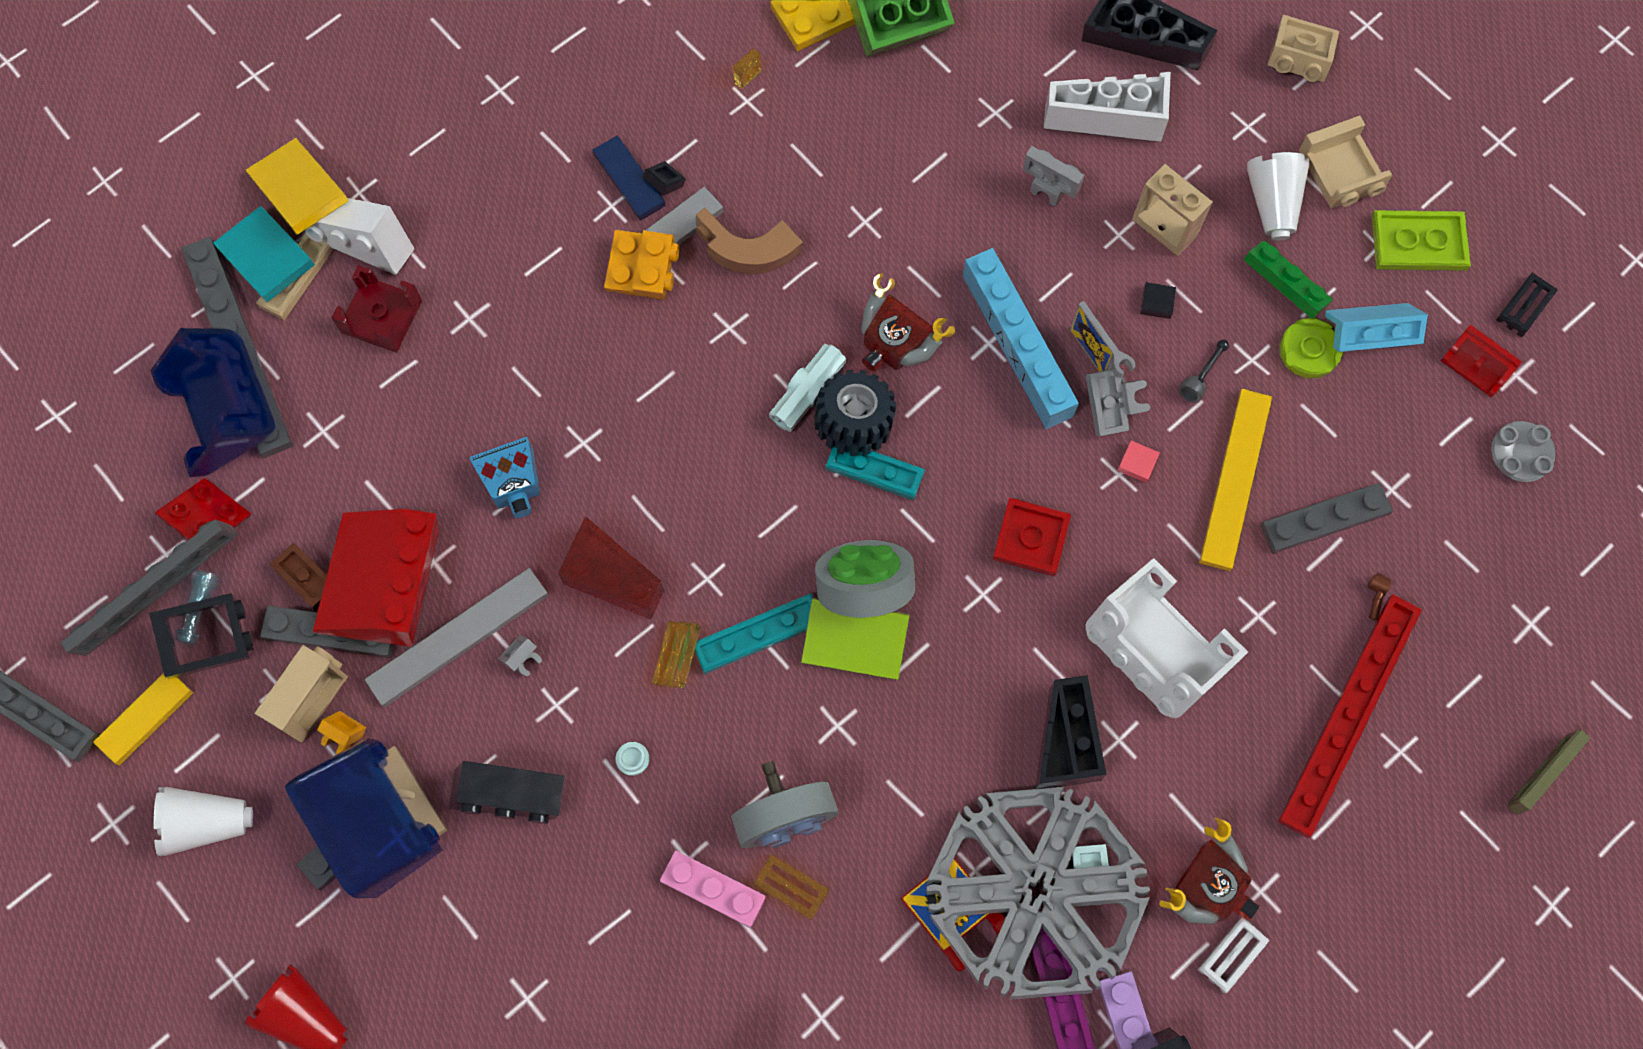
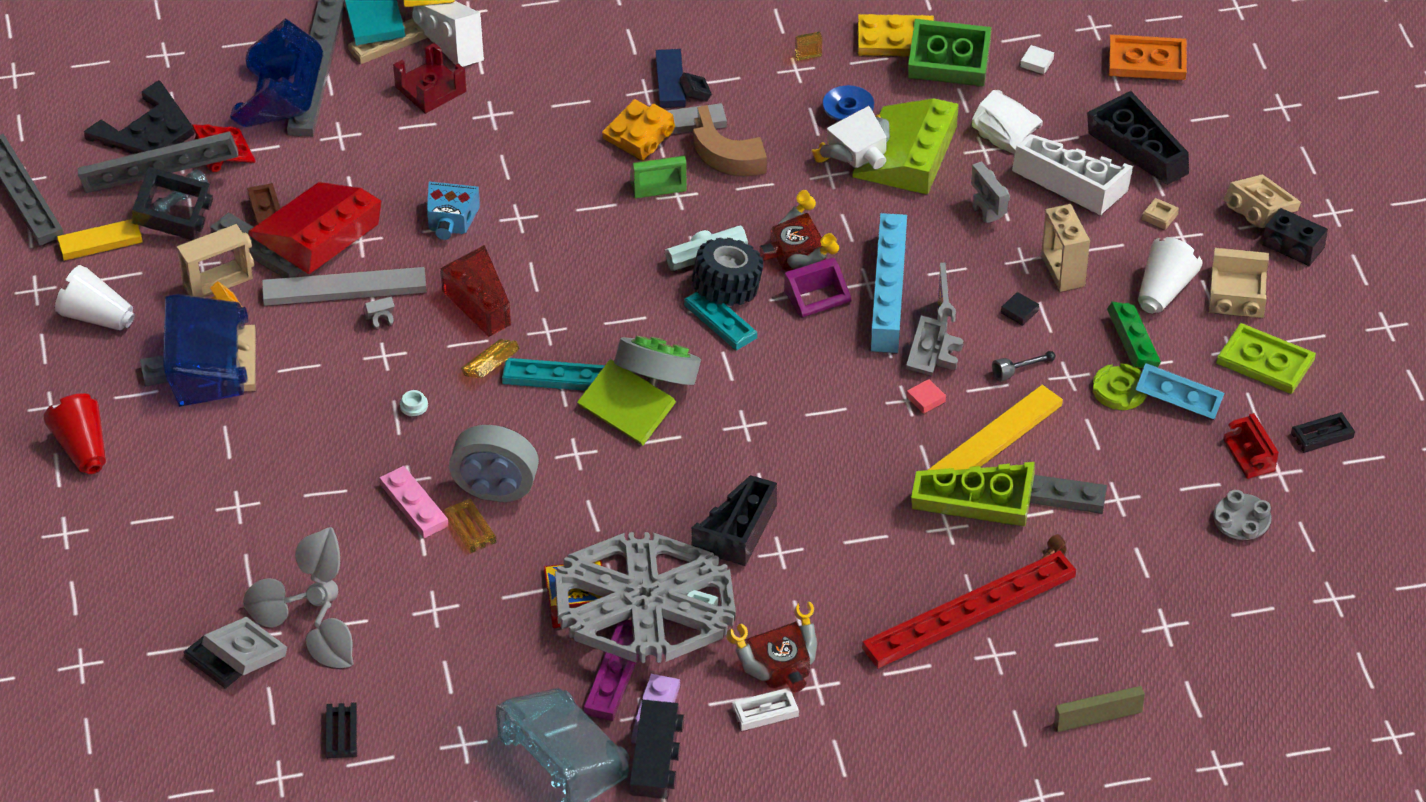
camera: 30 degrees right, 25 degrees down
black wedge [448,761,565,824] -> none
red plate [992,497,1071,577] -> none
white windscreen [1086,558,1248,718] -> none
none -> black wing [84,80,194,154]
none -> bright green tile [630,156,687,198]
none -> magenta tile [784,257,852,318]
none -> white torso [811,106,890,169]
none -> blue dish [823,85,874,121]
none -> lime slope [852,98,958,195]
none -> lime wedge [911,462,1035,527]
none -> white slope [972,90,1043,154]
none -> tan tile [1142,198,1179,230]
none -> black brick [1262,208,1328,266]

